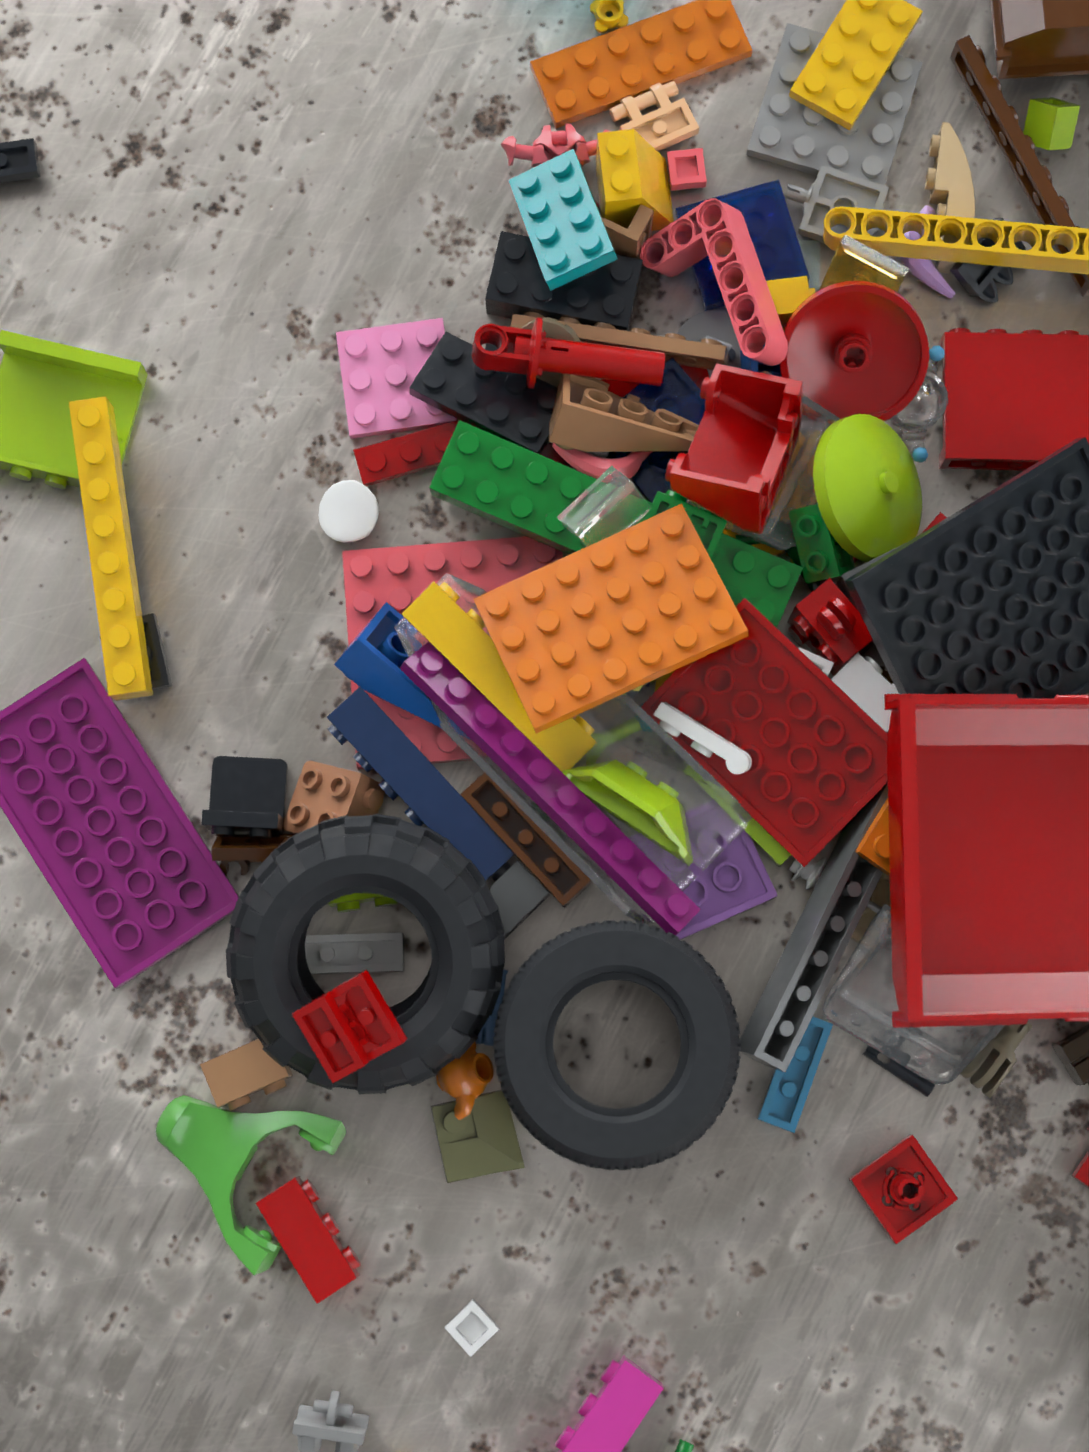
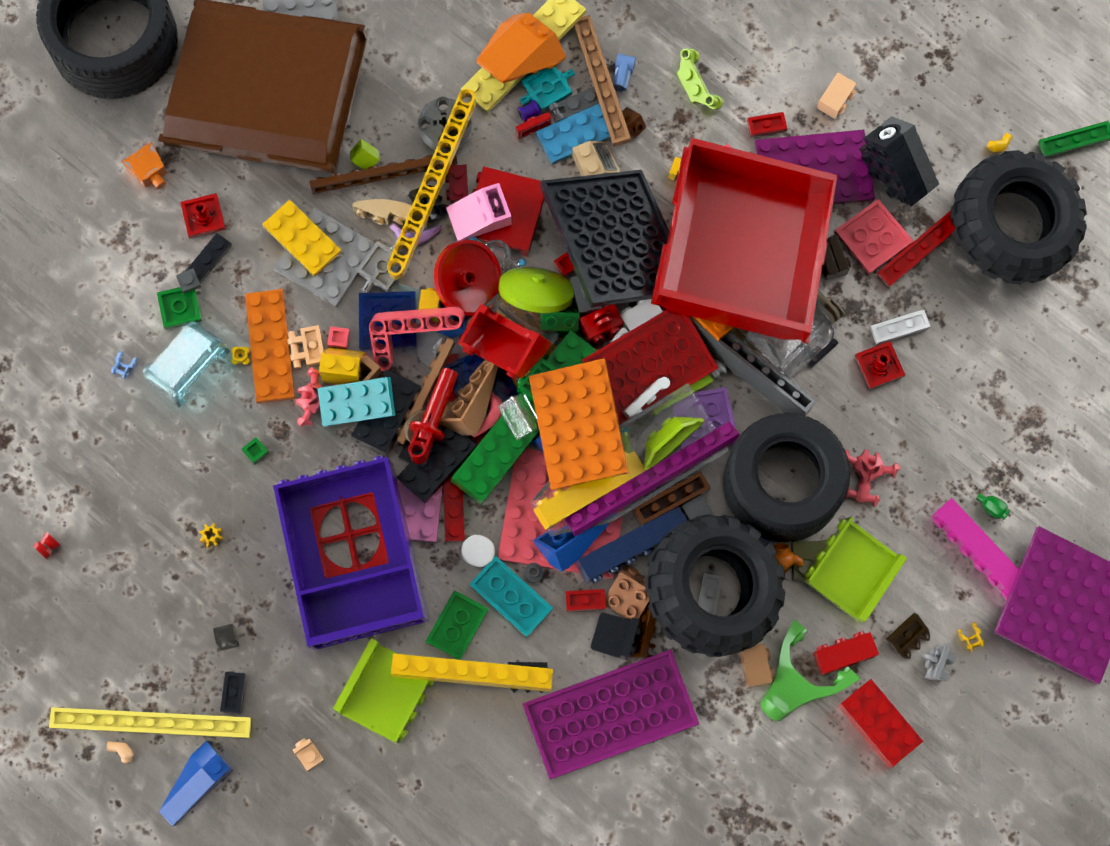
camera: 80 degrees left, 5 degrees down
red slope [292,970,407,1083] -> none
white plate [444,1299,500,1357] -> none
dark azure plate [757,1017,833,1133] -> none
clear yellow plate [819,234,910,293] -> none
none -> yellow gear [199,523,224,548]
none -> clear smoke brick [213,624,240,651]
none -> green plate [241,437,269,465]
none -> dark purple panel [273,455,429,650]
none -> green plate [425,590,489,660]
none -> dark red brick [445,164,469,205]
none -> bright pink slope [446,183,512,241]
none -> teal plate [469,556,553,638]
none -> dark grey plate [524,563,543,583]
none -> red plate [566,589,606,612]
none -> lime panel [803,516,907,623]
none -> red brick [838,679,923,769]
none -> coral piece [845,449,901,507]
none -> white plate [870,309,931,345]
none -> dark brown plate [886,613,930,659]

